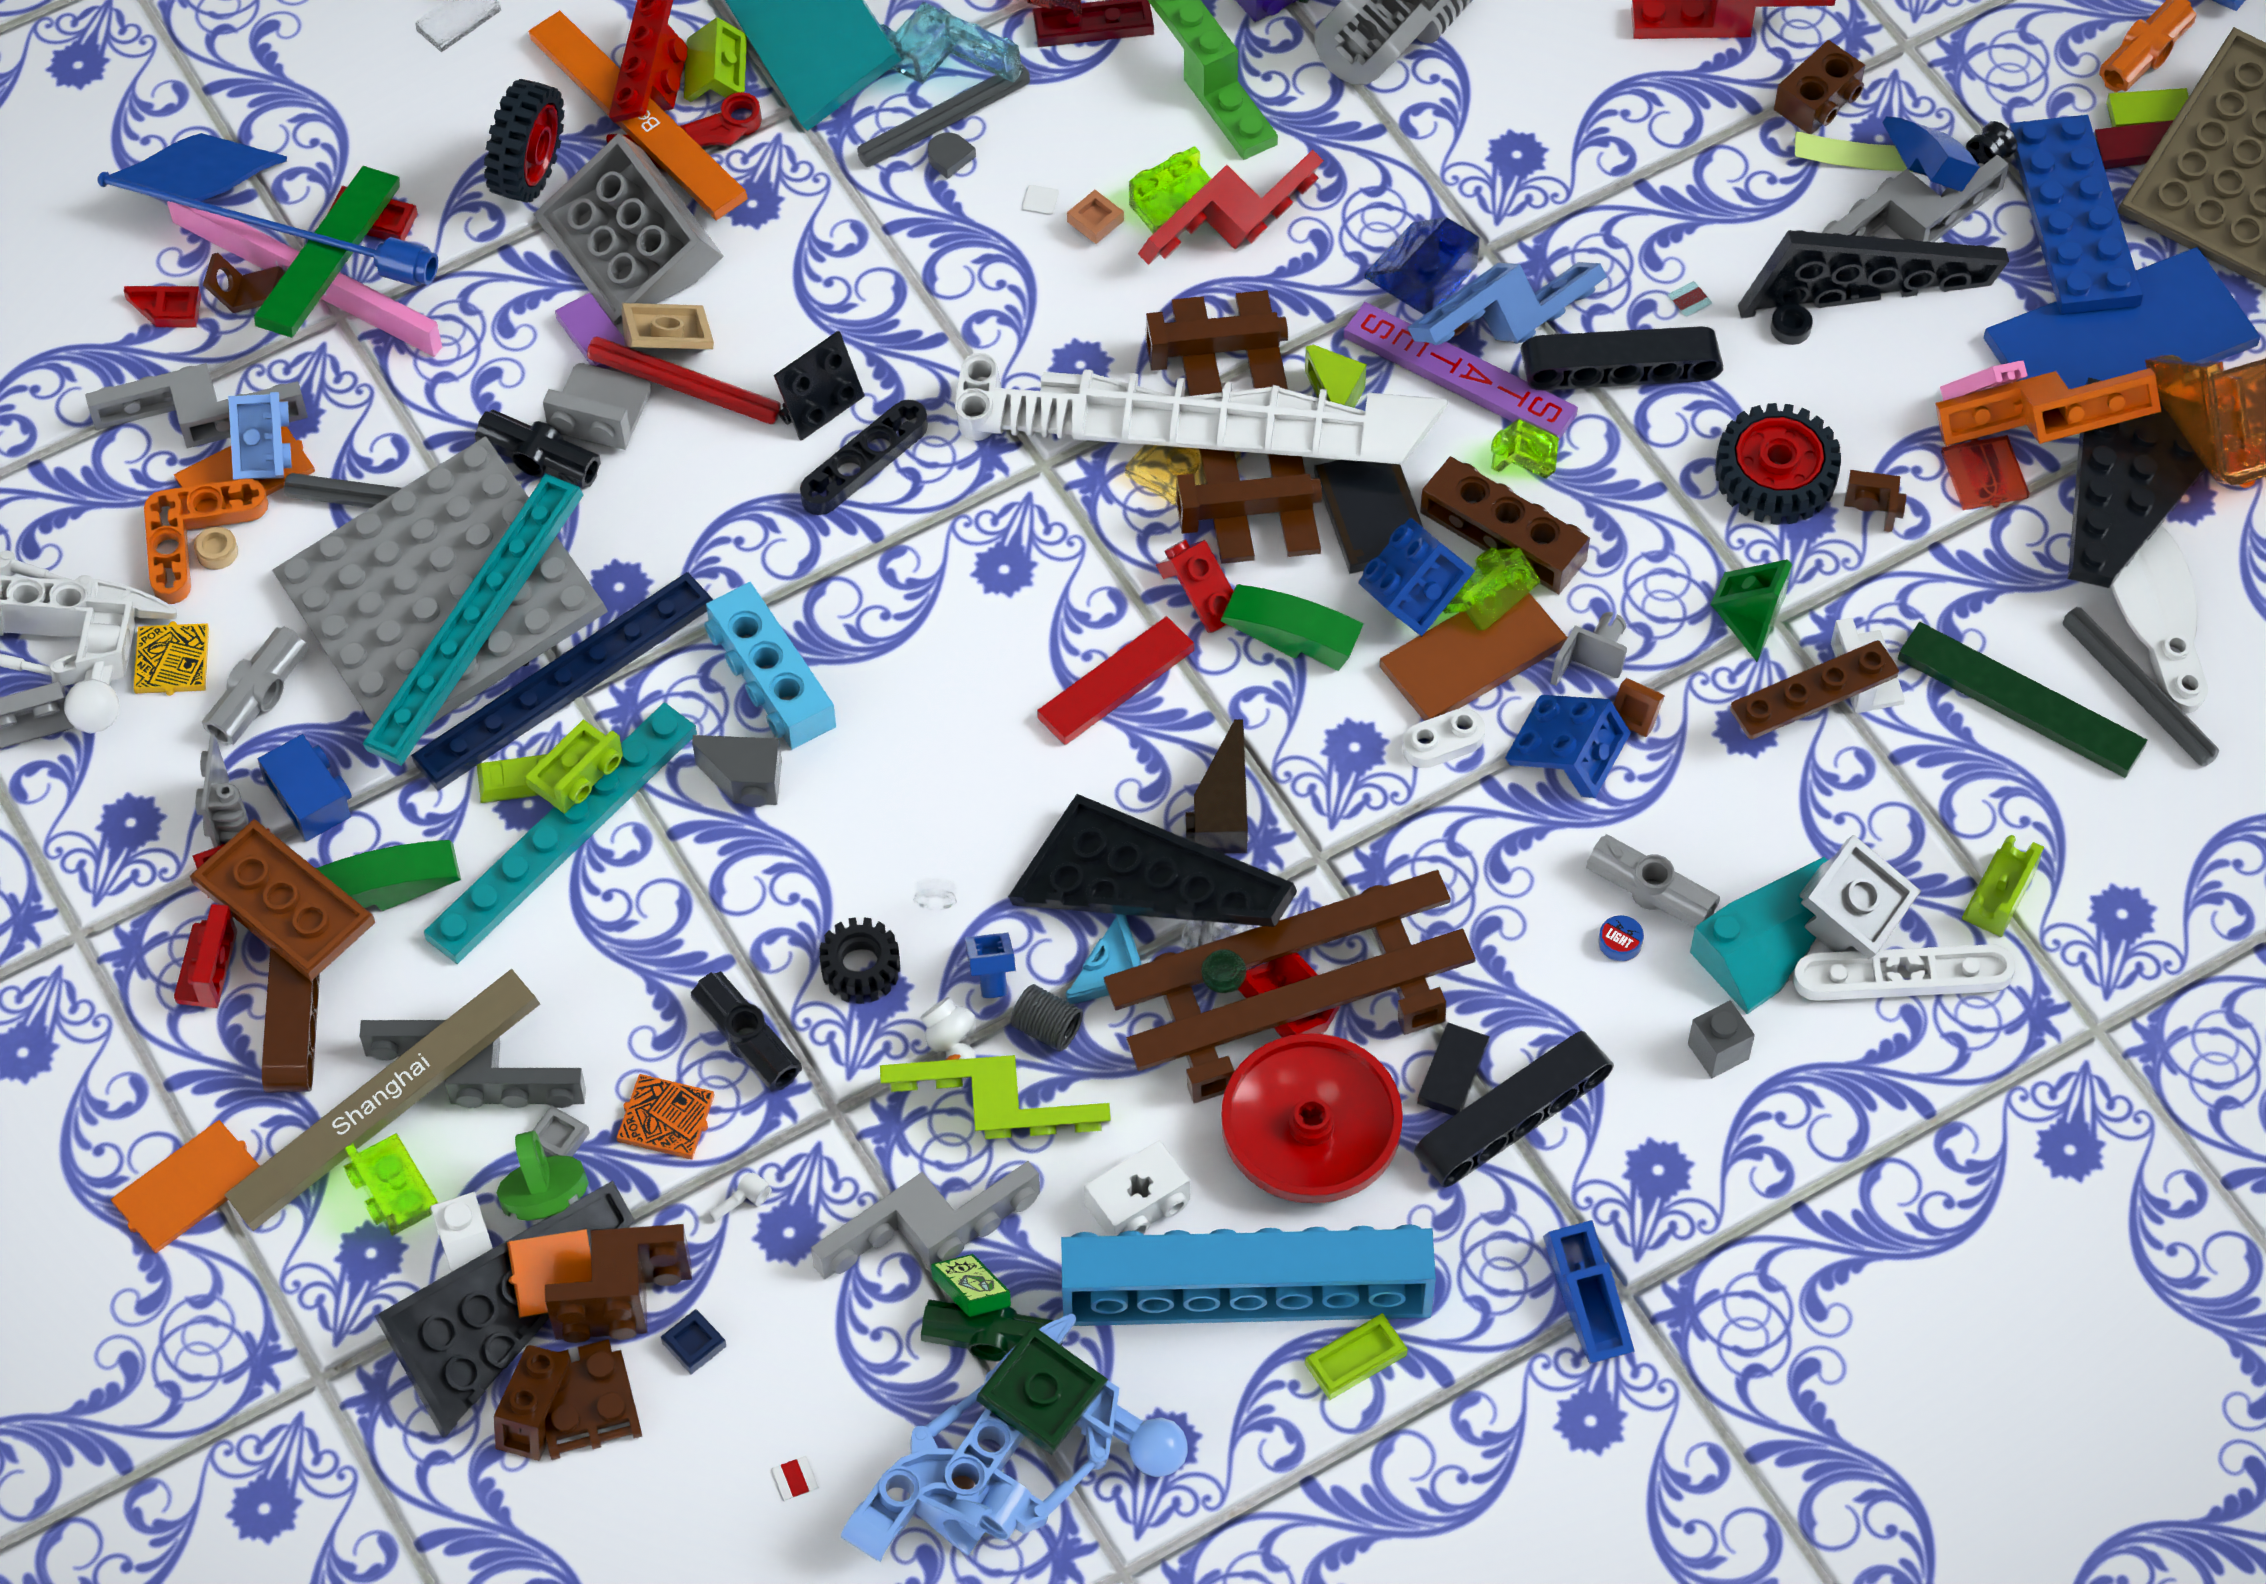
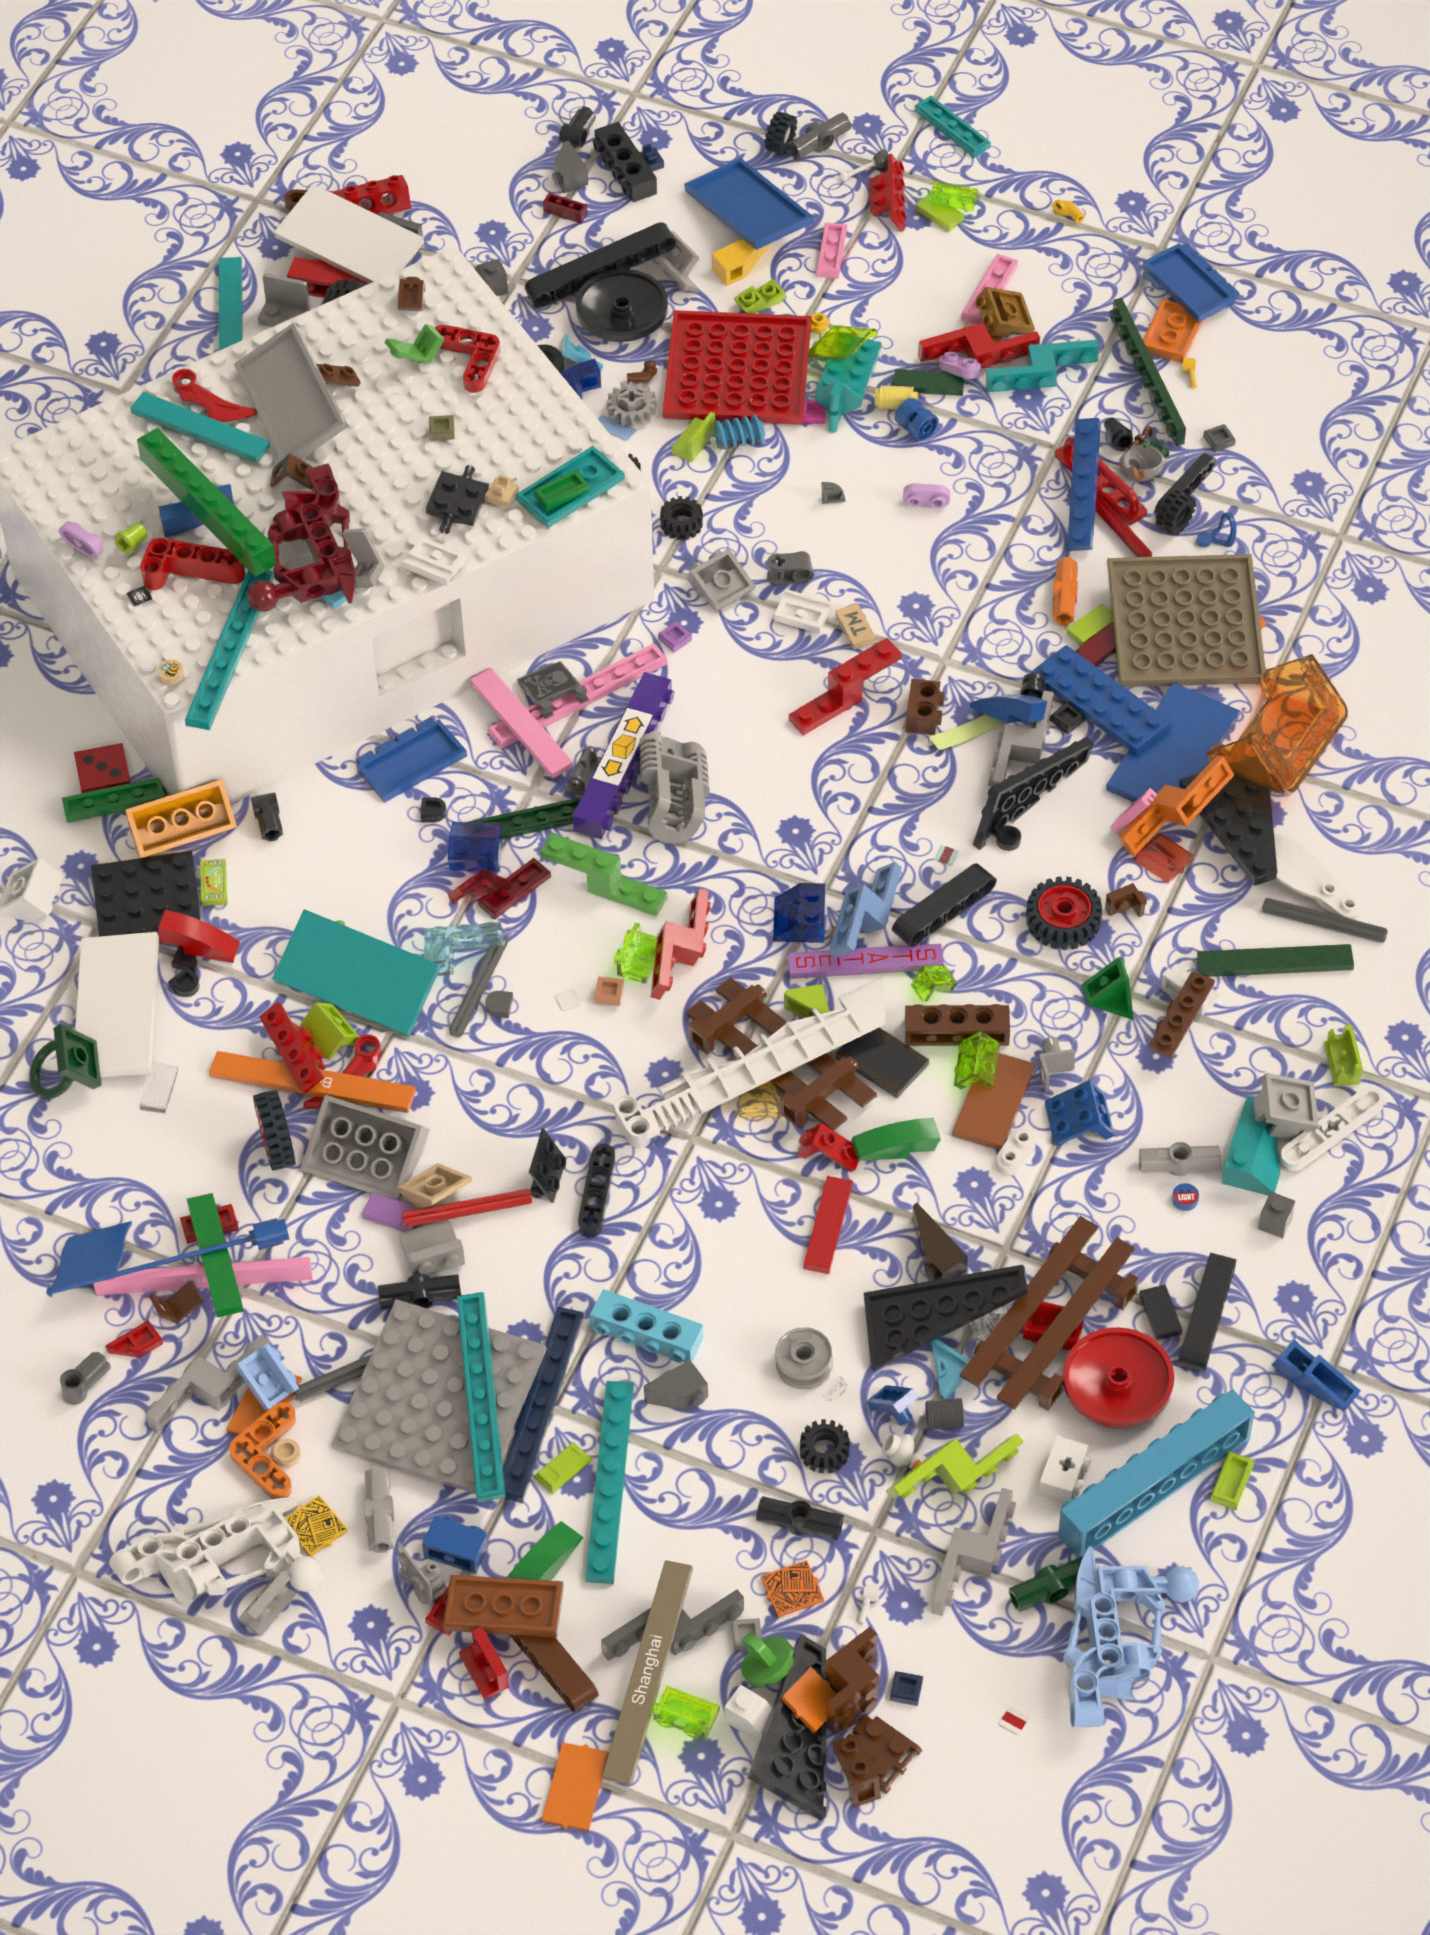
camera: 35 degrees left, 5 degrees down
lime bracket [524,719,623,814] -> none
tile [931,1254,1011,1317] -> none
dark green tile [976,1325,1108,1455] -> none
clear green plate [1201,949,1246,993] -> none
blue bracket [1358,518,1475,637] -> none
dark orange tile [1613,677,1665,737] -> none
none -> dark grey piece [60,1351,111,1405]
none -> light grey wheel [775,1327,833,1389]
none -> black tile [1050,702,1085,734]

